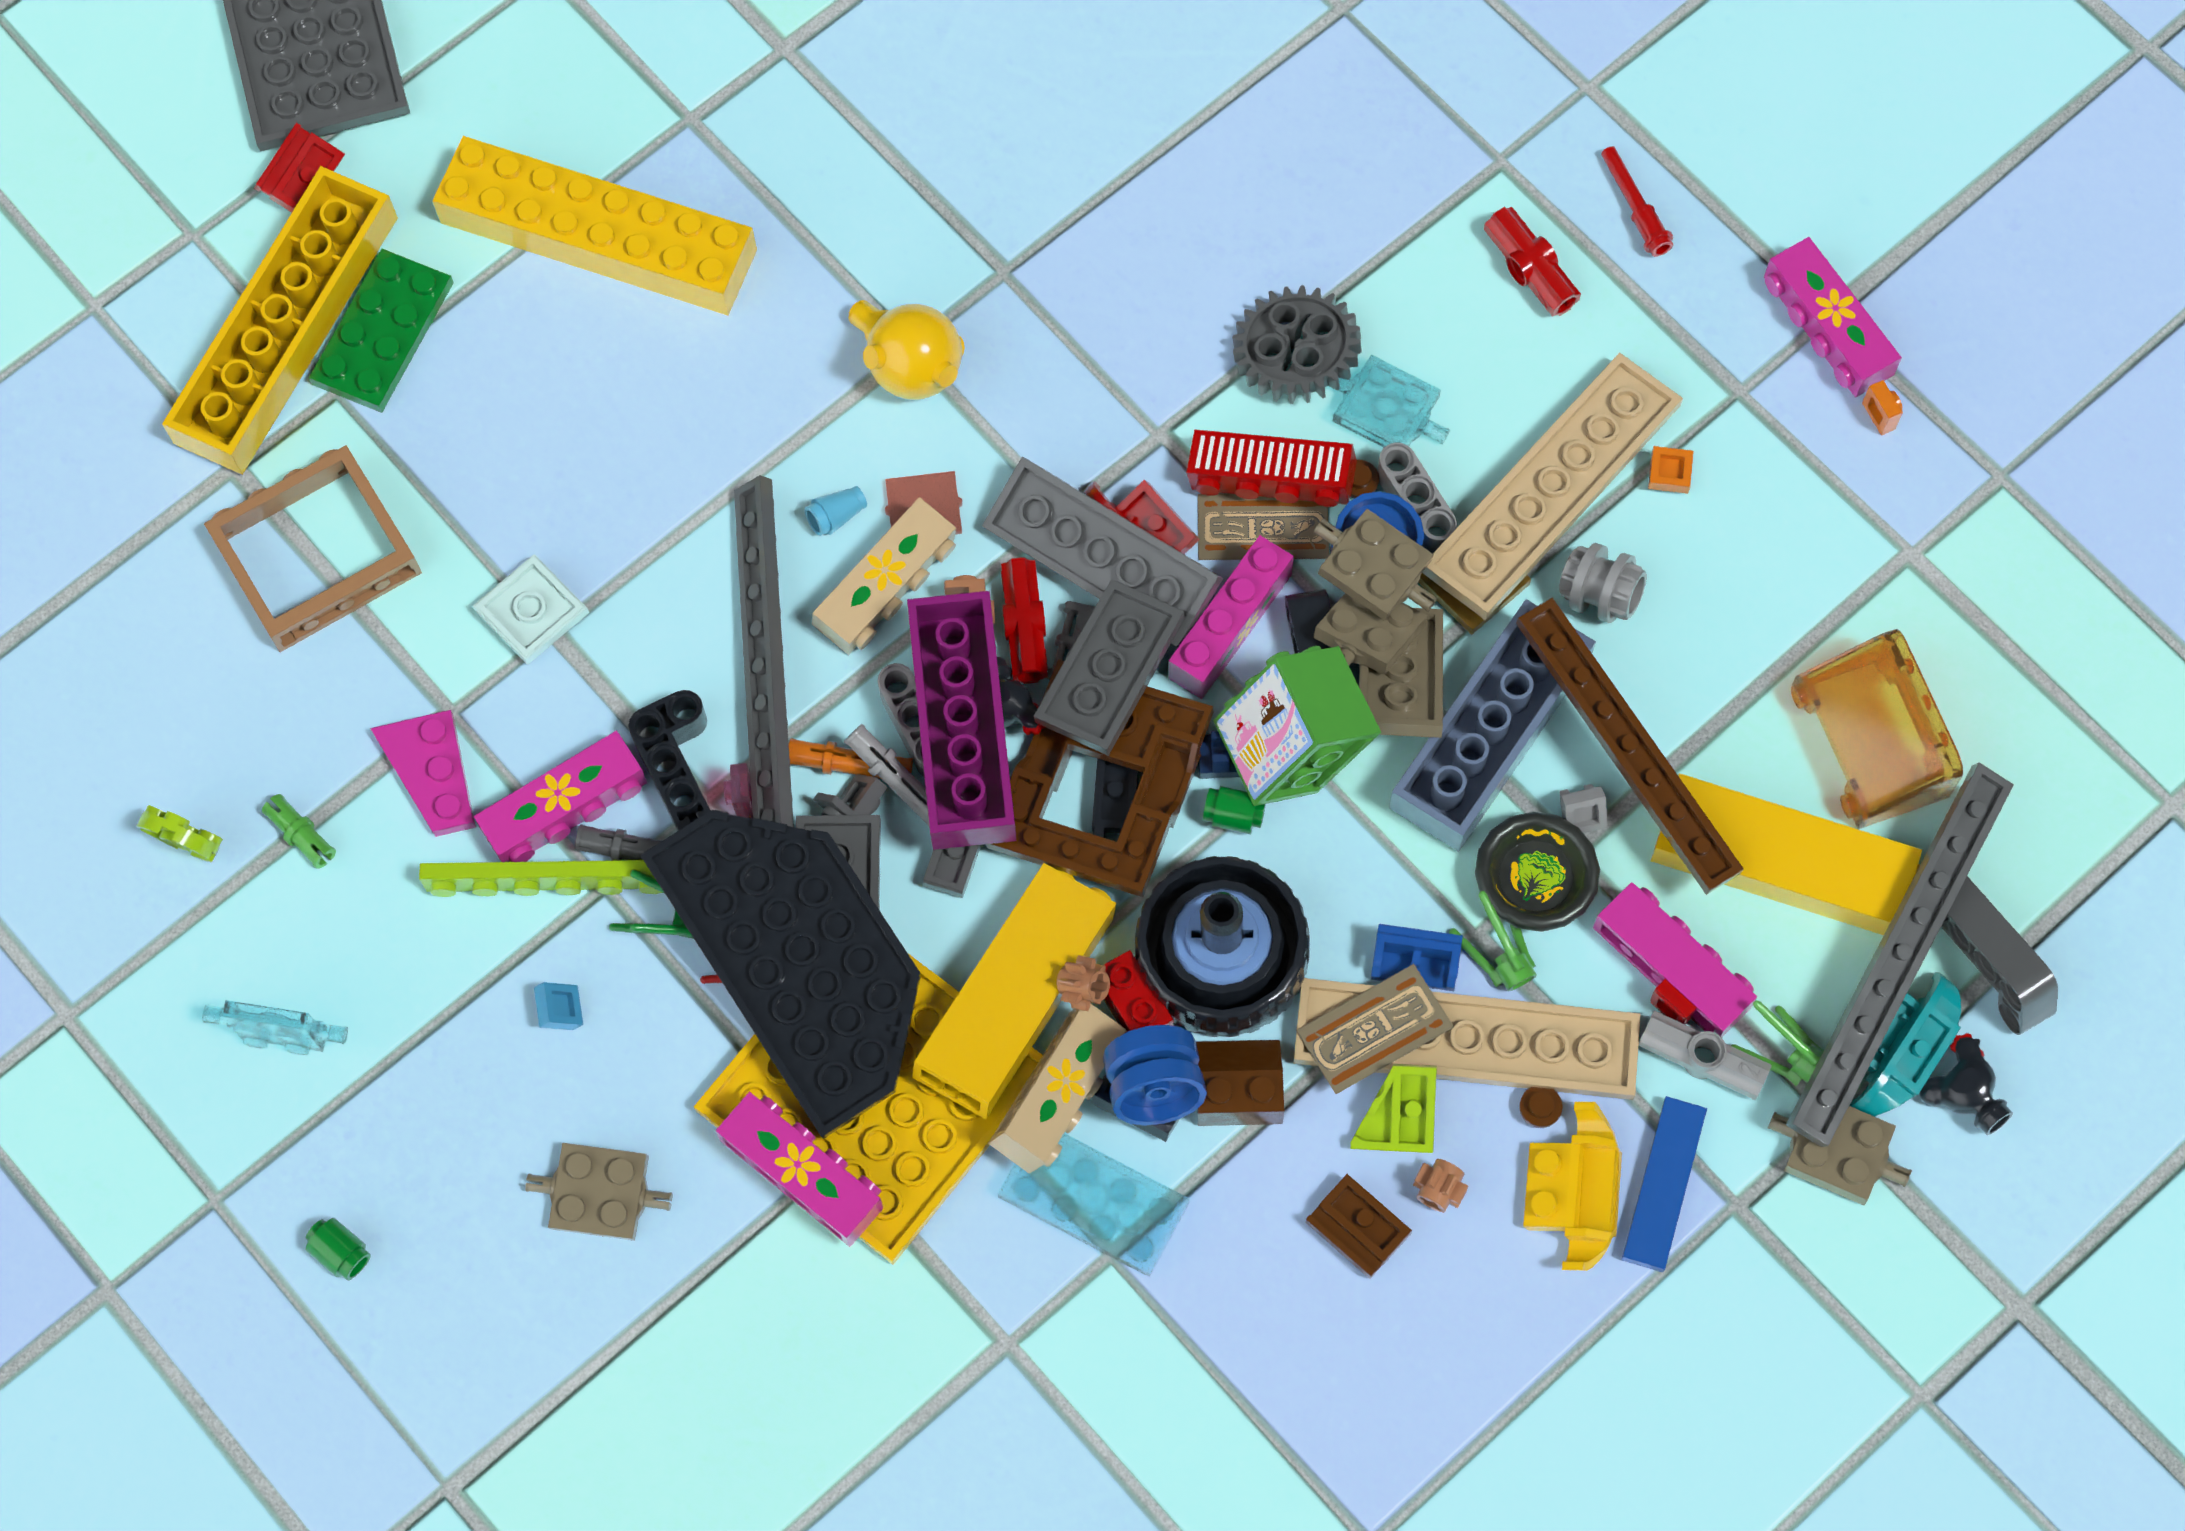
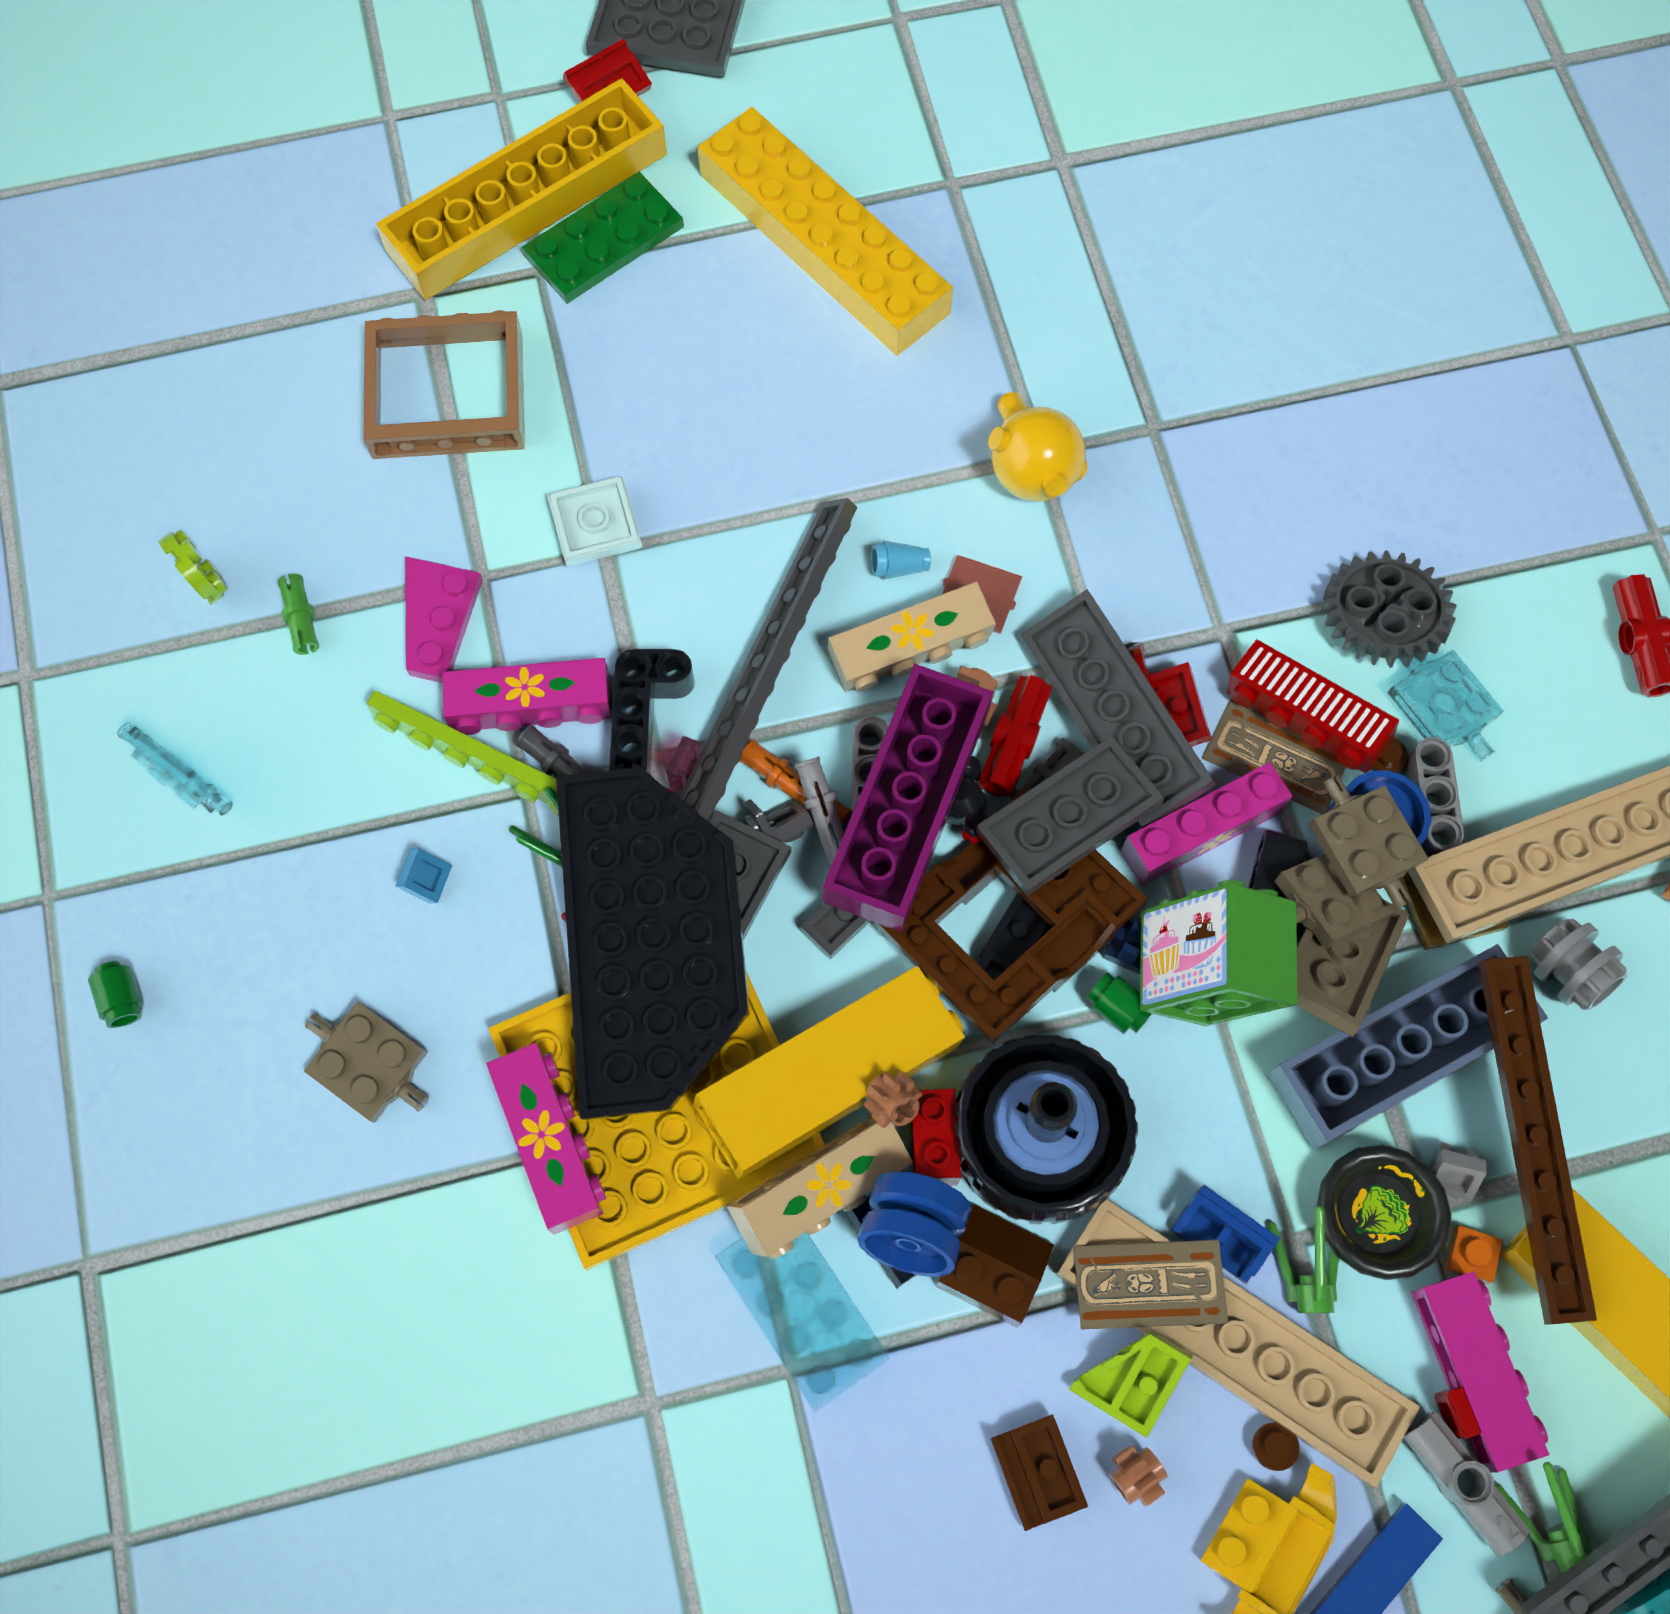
camera: 25 degrees right, 0 degrees up
none -> orange plate [1444,1225,1503,1285]

